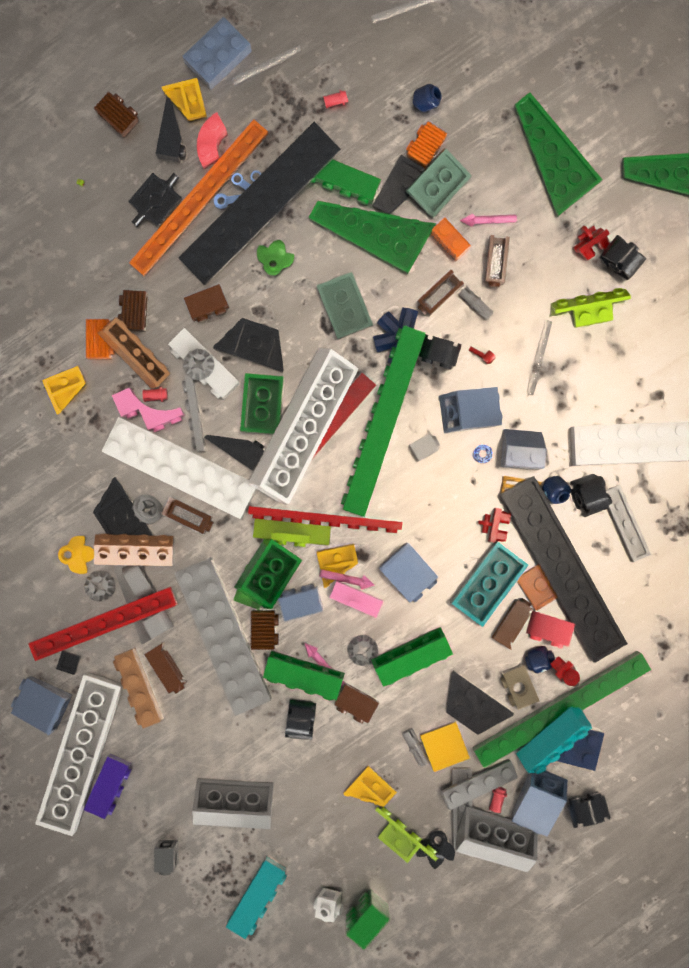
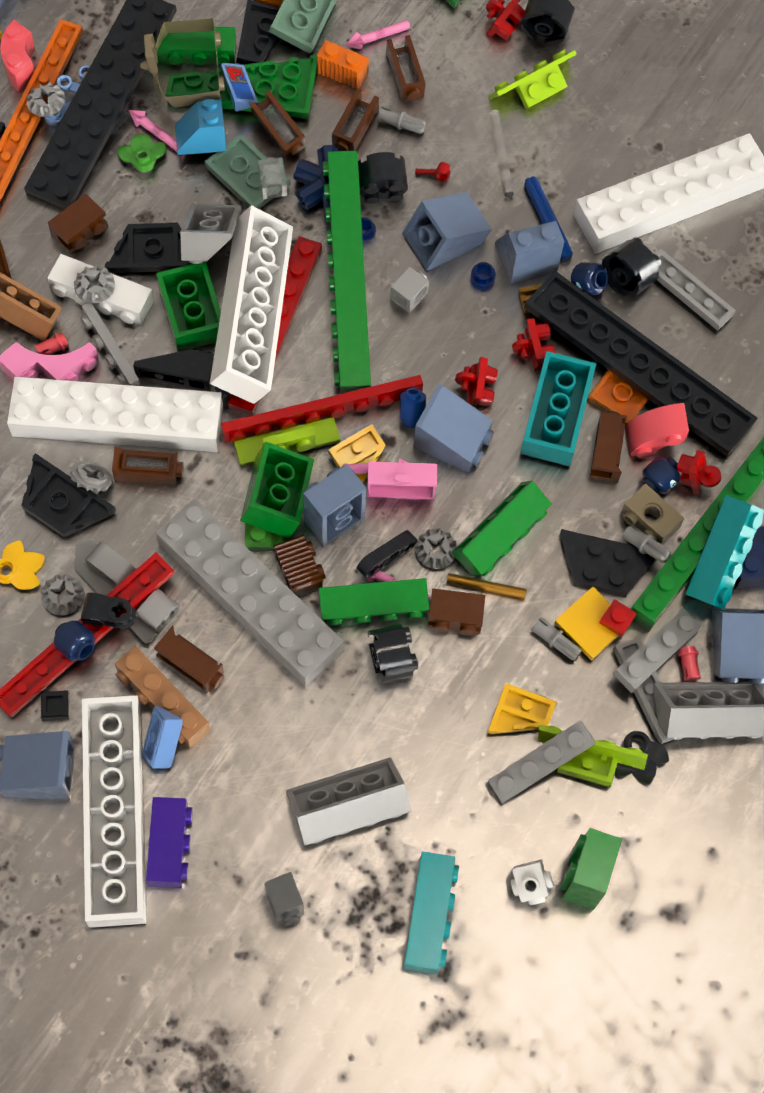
camera: 30 degrees left, 20 degrees down
brick [94,534,173,566] -> none
none -> light grey gear [26,82,65,117]
none -> dark blue head [54,620,95,661]
none -> black piece [80,592,136,629]
none -> bright pink piece [129,110,177,152]
none -> dark tan piece [140,18,225,108]
none -> medium blue slope [142,706,183,769]
none -> dark azure slope [175,99,226,155]
none -> light grey slope [180,204,241,264]
none -> slope [220,63,259,112]
none -> reddish brown window [250,90,305,156]
none -> clear brick [258,157,287,199]
none -> black beam [356,530,418,579]
none -> clear blue plate [361,217,376,242]
none -> blue brick [400,388,426,428]
none -> pearl gold bar [447,573,527,599]
none -> red hips [455,356,498,407]
none -> light grey plate [488,720,596,804]
none -> blue axle [524,176,573,261]
none -> red plate [599,599,637,637]
none -> light grey axle [623,525,671,563]

